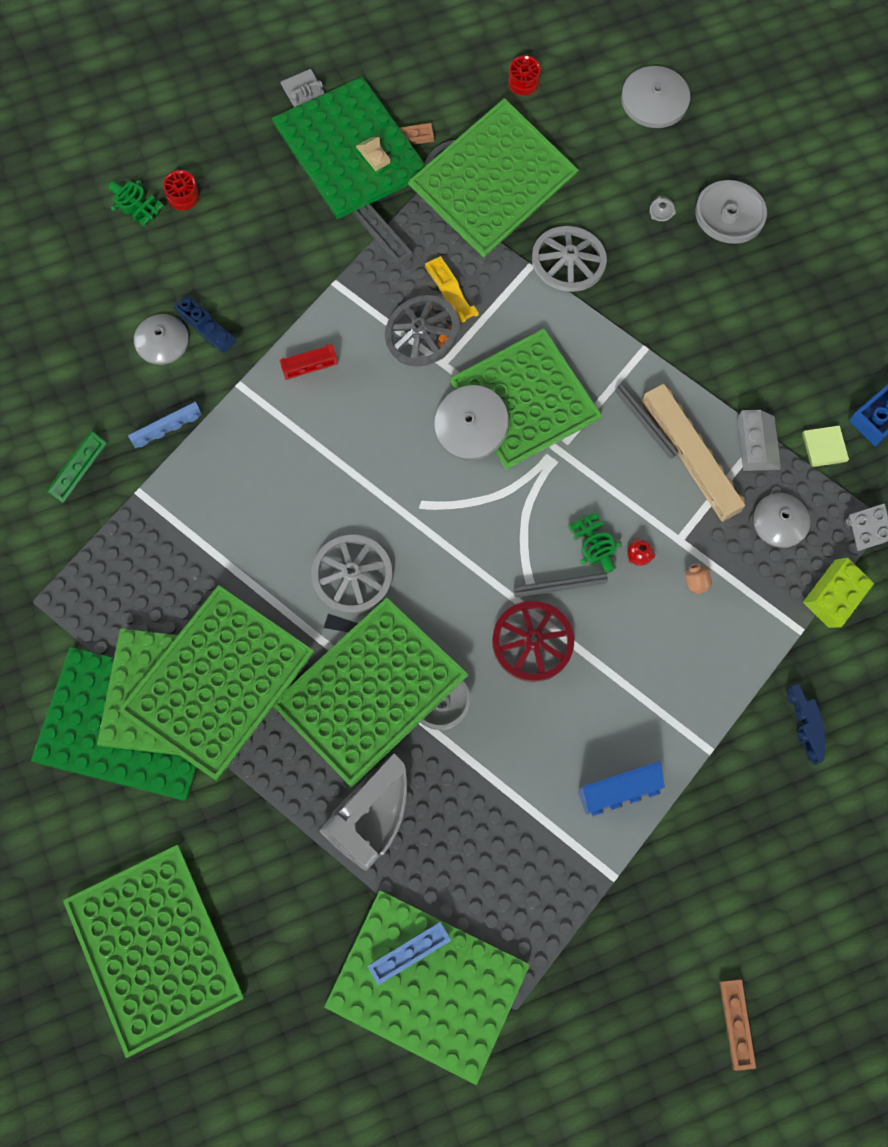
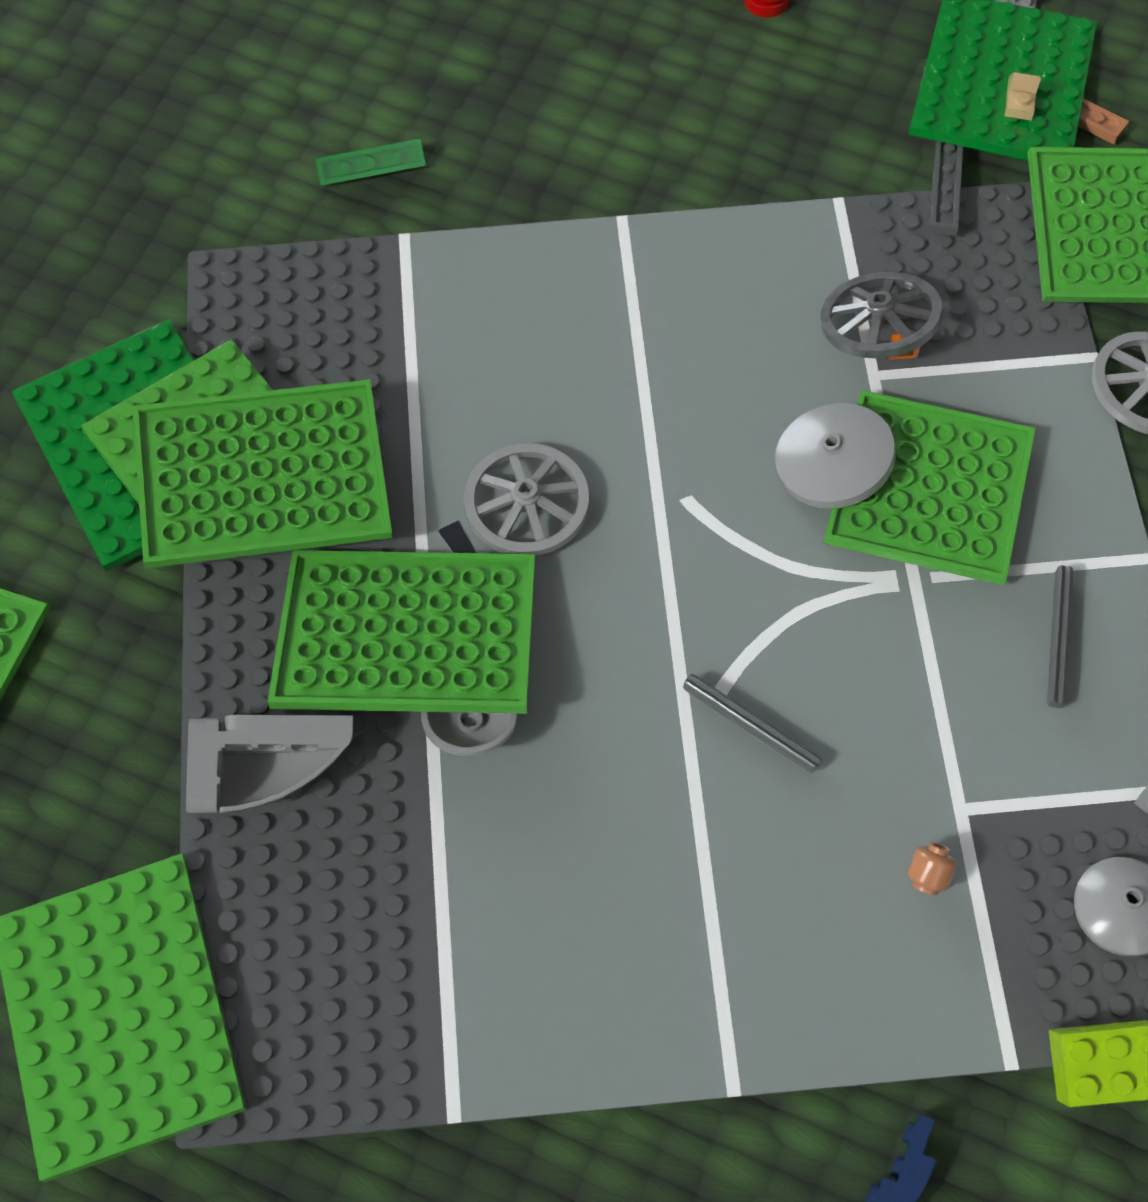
camera: 50 degrees right, 10 degrees down
medium blue plate [128,402,201,448] -> none
light grey dish [134,314,189,365] -> none
dark blue slope [174,295,237,353] -> none
red container [279,344,338,380] -> none
medium blue plate [368,922,451,985] -> none
yellow piece [425,256,479,323] -> none
dark red wheel [492,601,574,682] -> none
green torso [568,511,622,574] -> none
blue slope [578,761,665,817] -> none
red piece [627,538,655,566] -> none
tan brick [642,384,745,522] -> none

